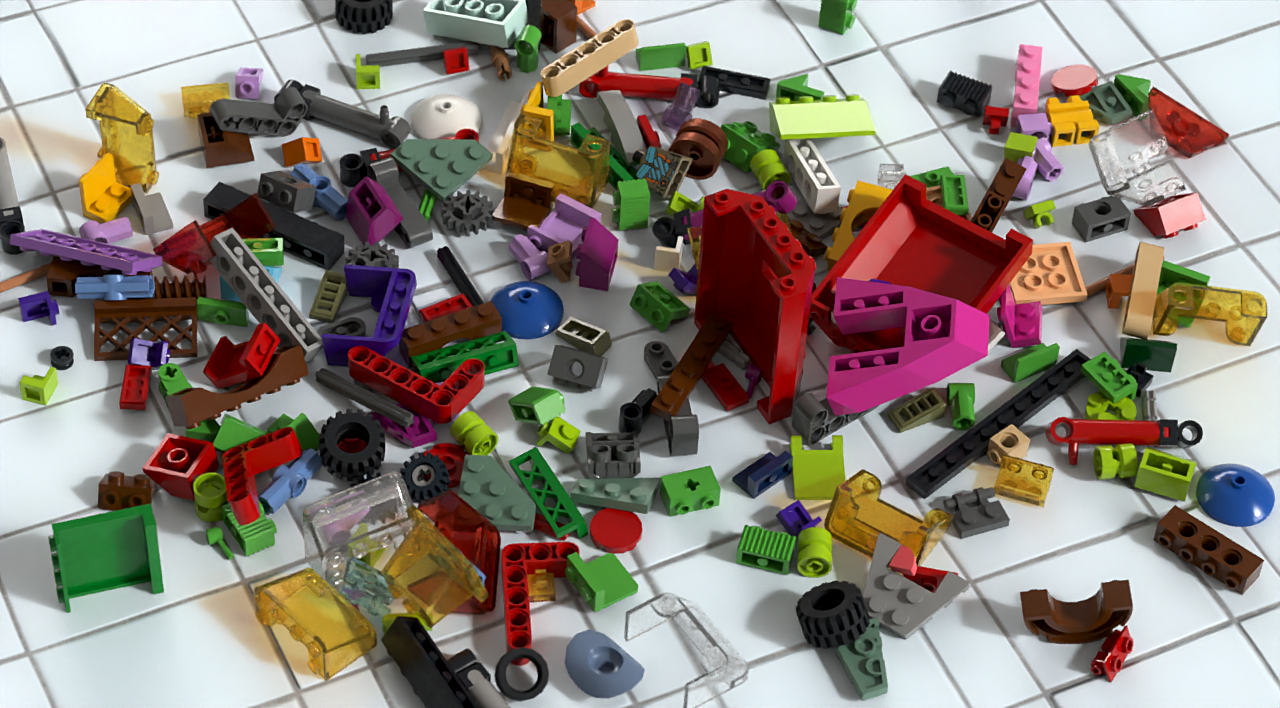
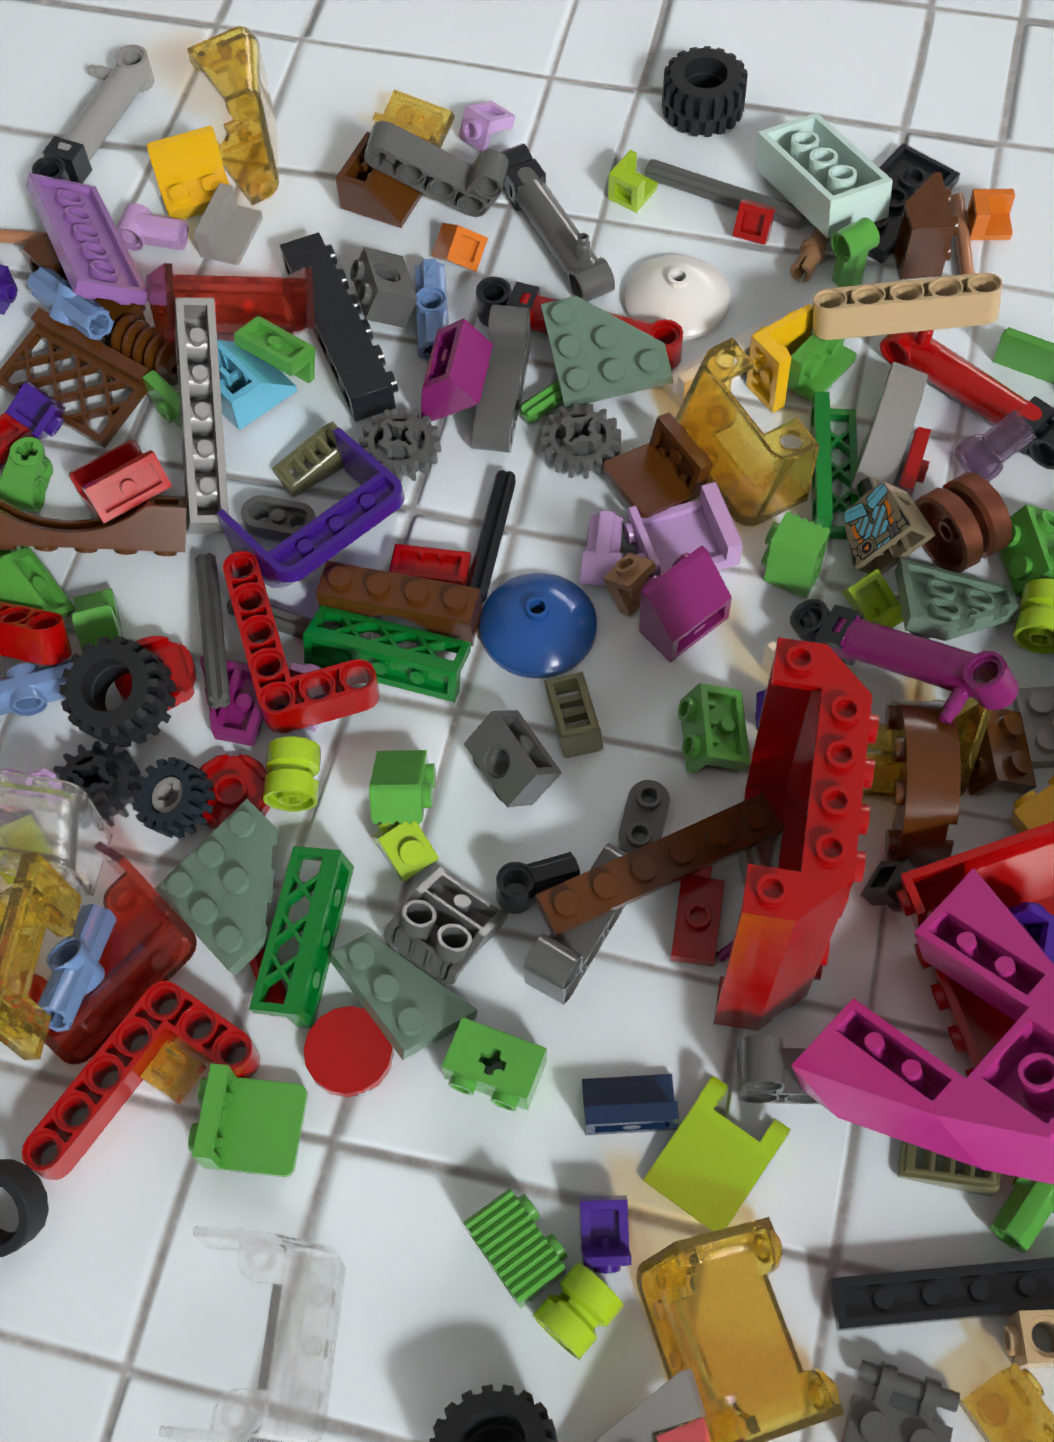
camera: 45 degrees right, 15 degrees up
sand blue hat [565,629,645,698] -> none
none -> sand green plate [895,558,1019,641]

